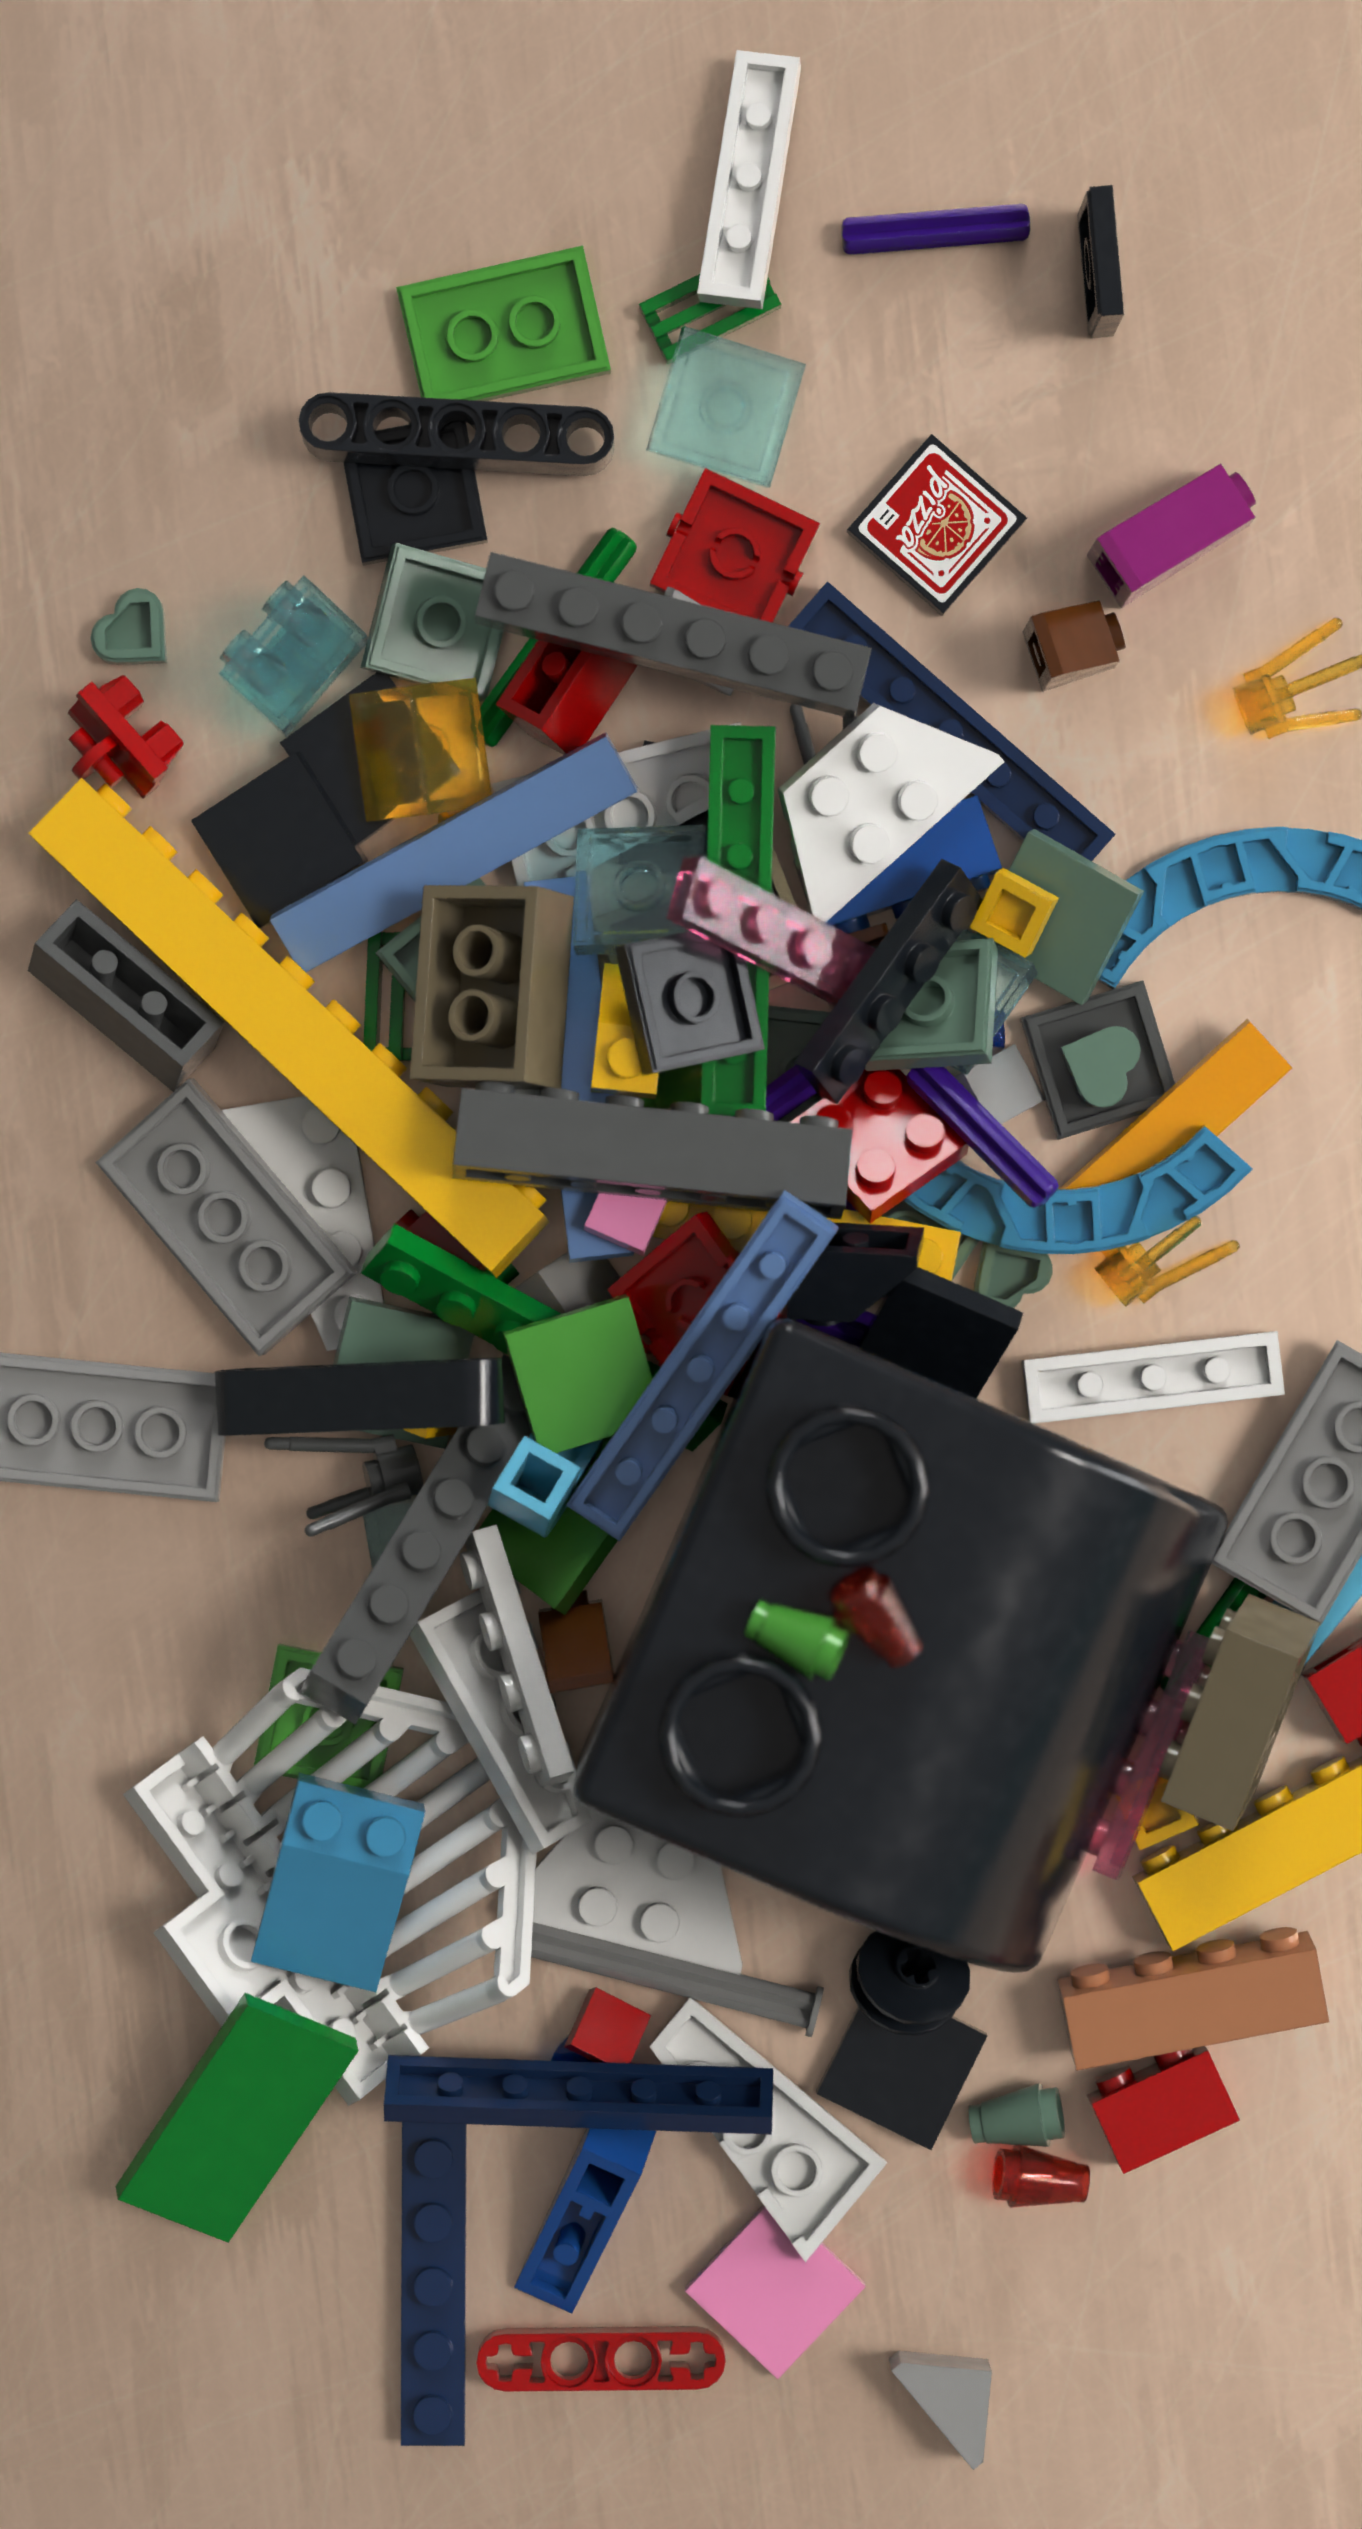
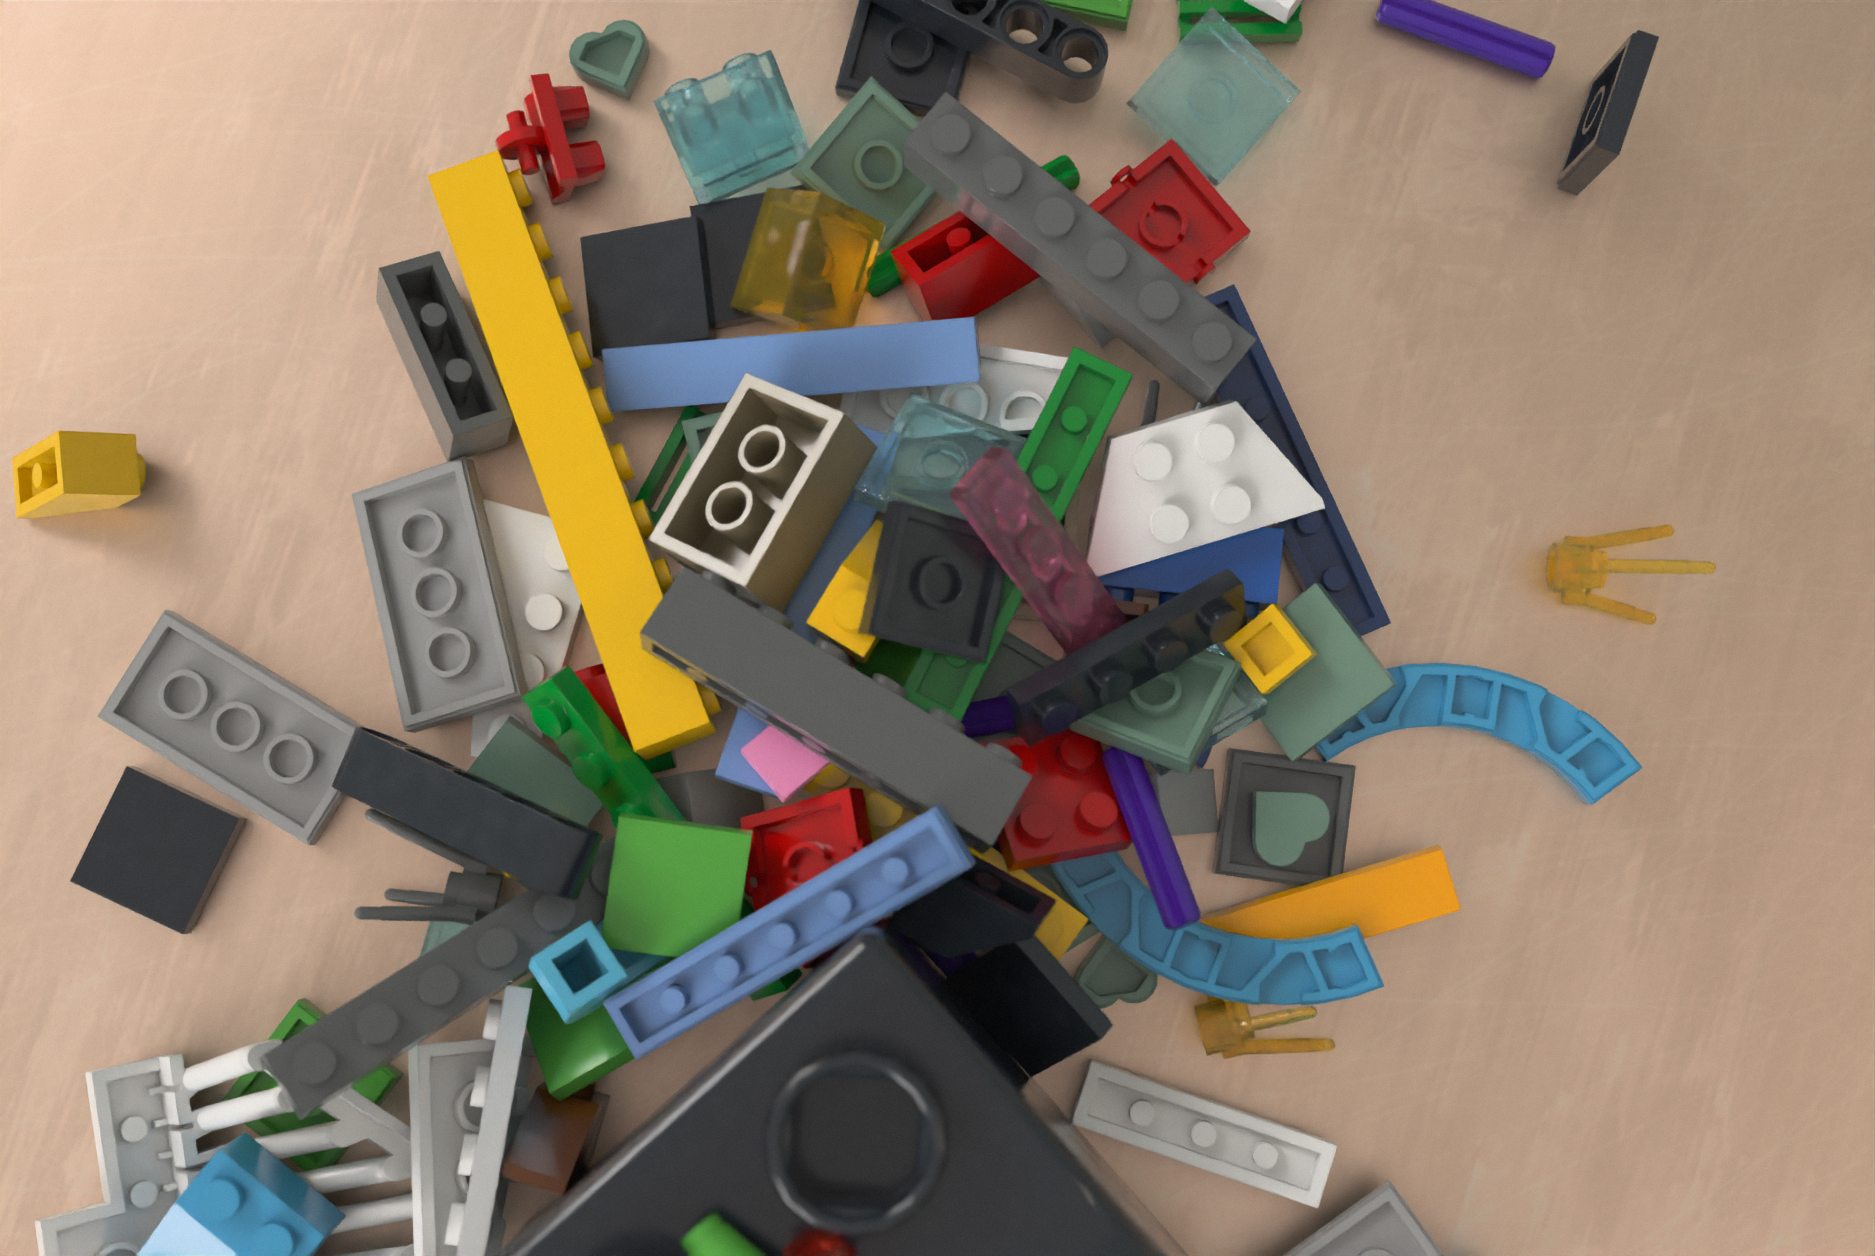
camera: 25 degrees right, 5 degrees down
tile [847,434,1027,616] -> none
reddish brown slope [1023,600,1126,692] -> none
magenta slope [1087,464,1256,608] -> none
none -> black tile [70,766,247,934]

